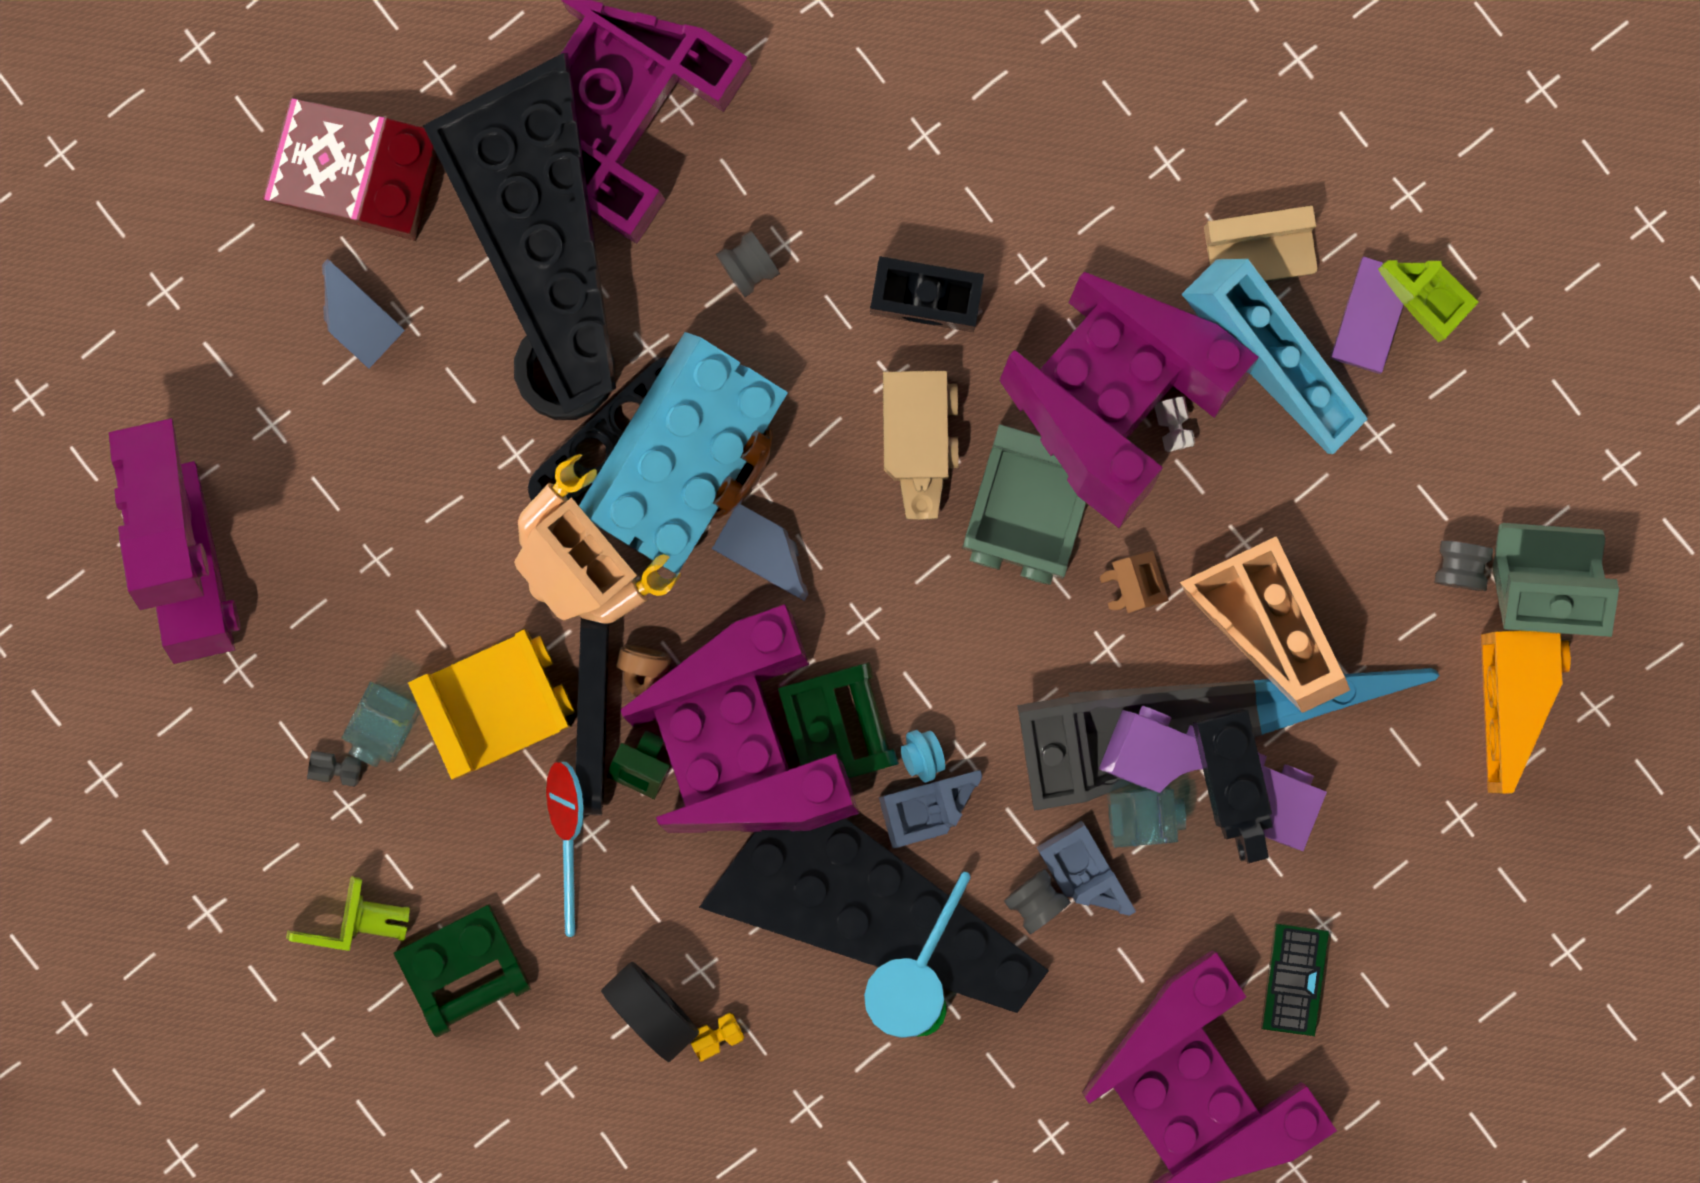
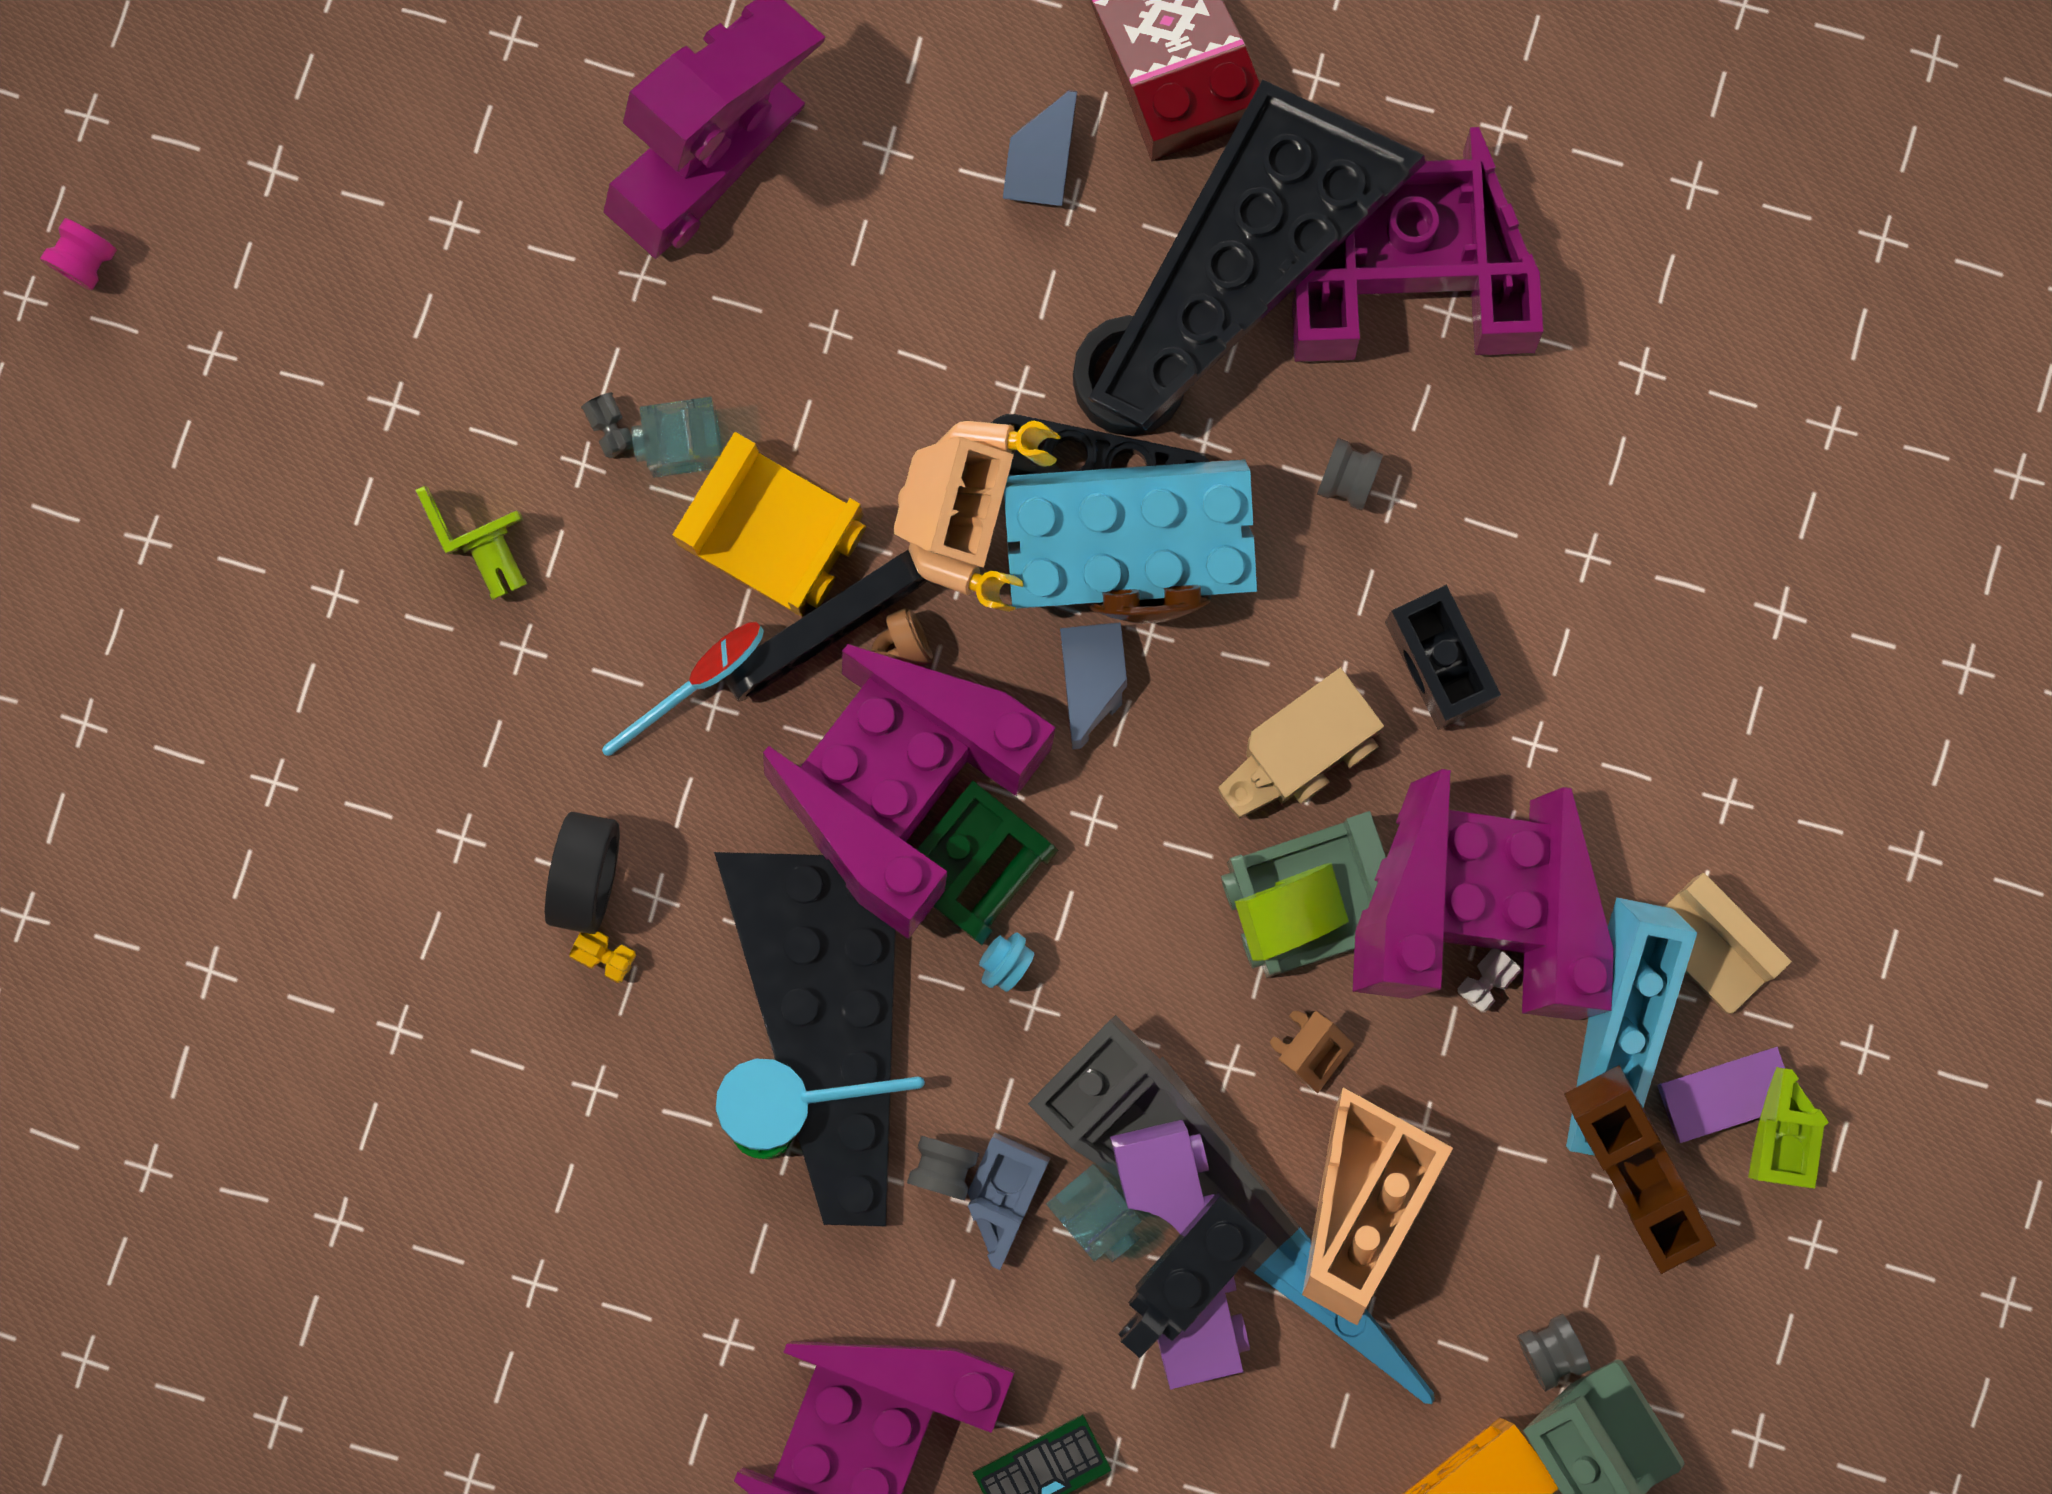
camera: 60 degrees right, 5 degrees down
dark green plate [393,904,531,1038] -> none
dark green tile [607,730,669,800] -> none
sand blue slope [878,770,982,848] -> none
none -> lime slope [1235,863,1349,961]
none -> reddish brown arch [1564,1065,1717,1274]

